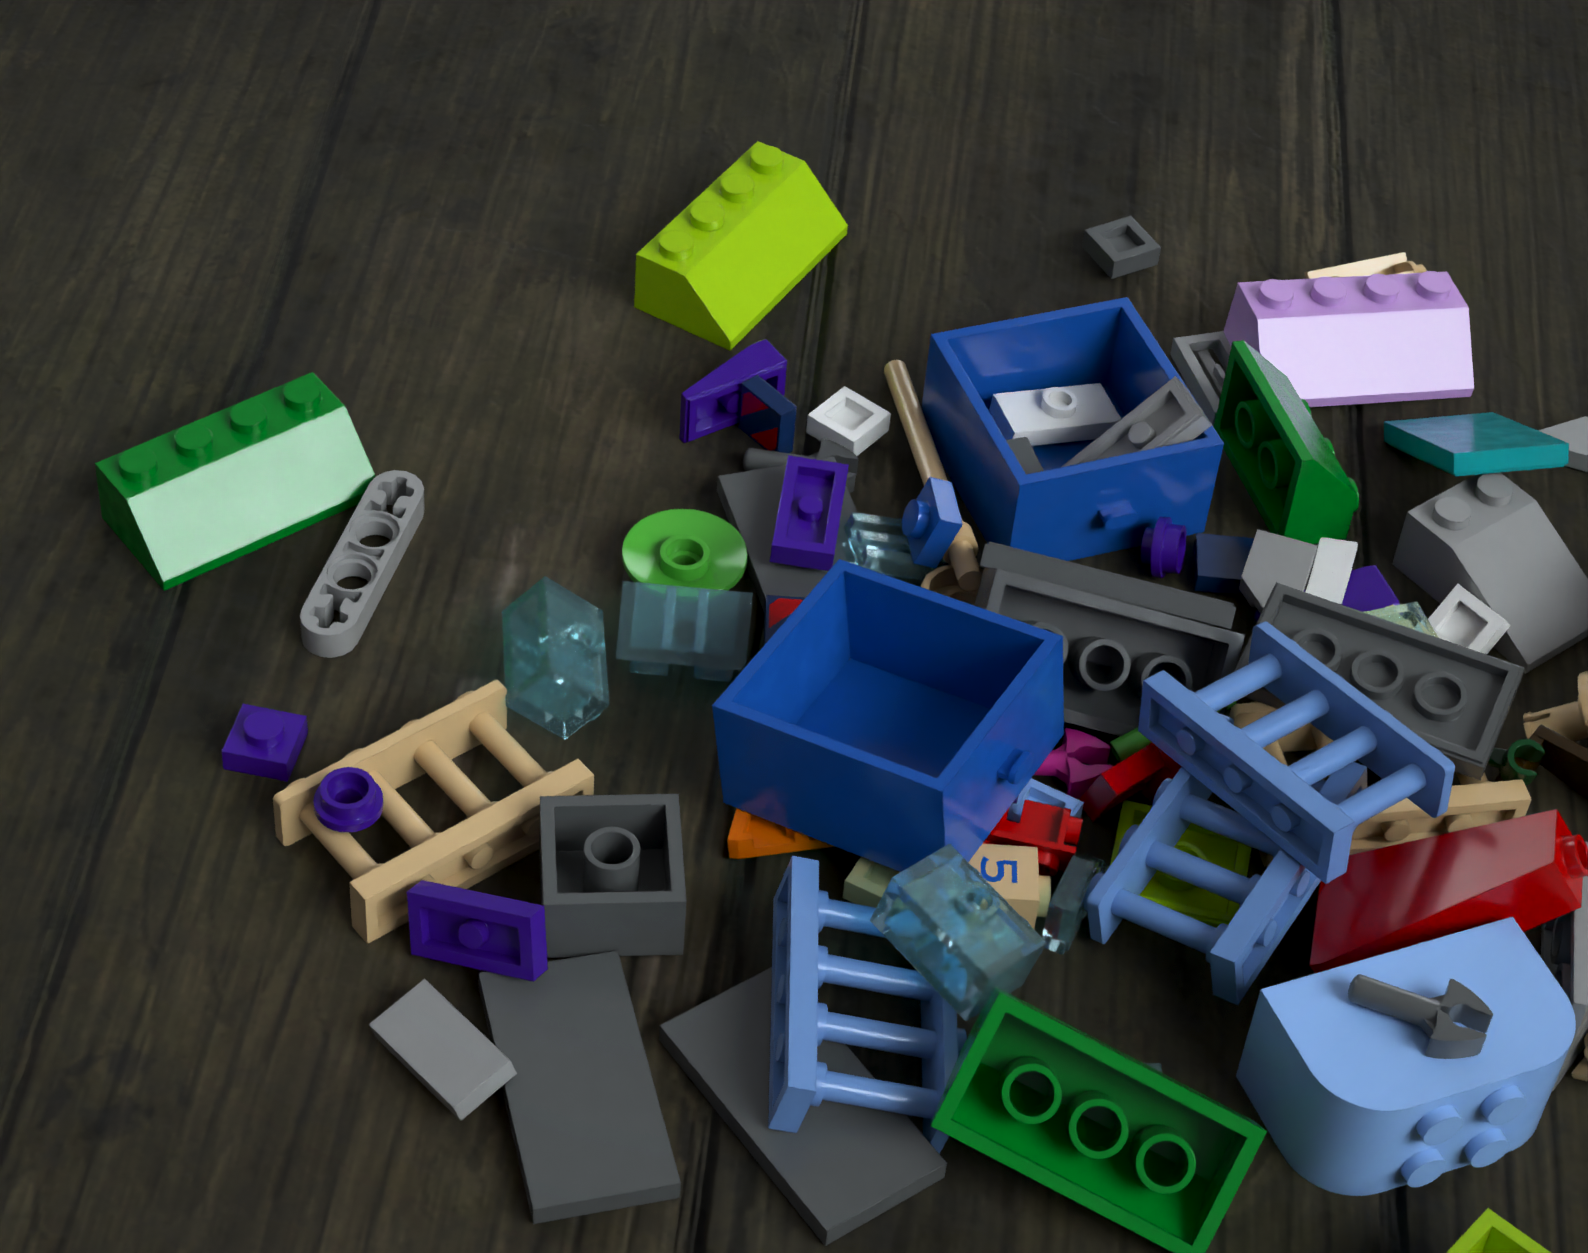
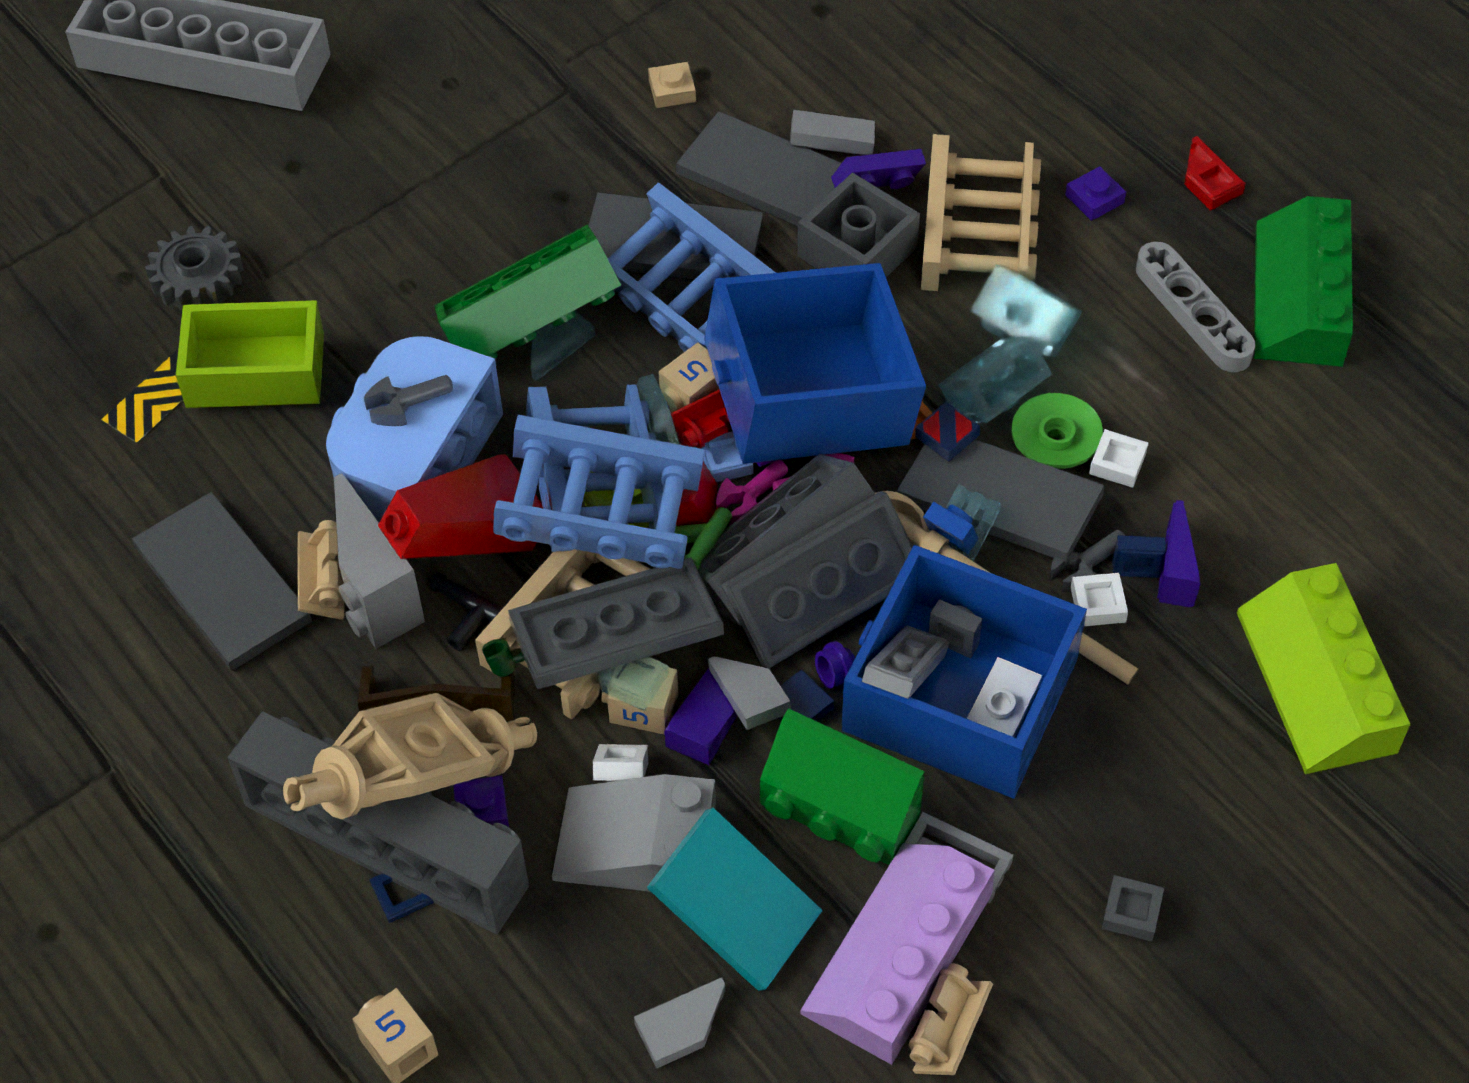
camera: 140 degrees right, 10 degrees up
dark purple plate [313,767,384,832] -> none
dark purple plate [770,455,849,571] -> none
clear light blue brick [870,844,1047,1021] -> none
white sticker [1306,537,1358,605] -> none
none -> white plate [1089,429,1148,488]
none -> red tile [1184,136,1246,211]

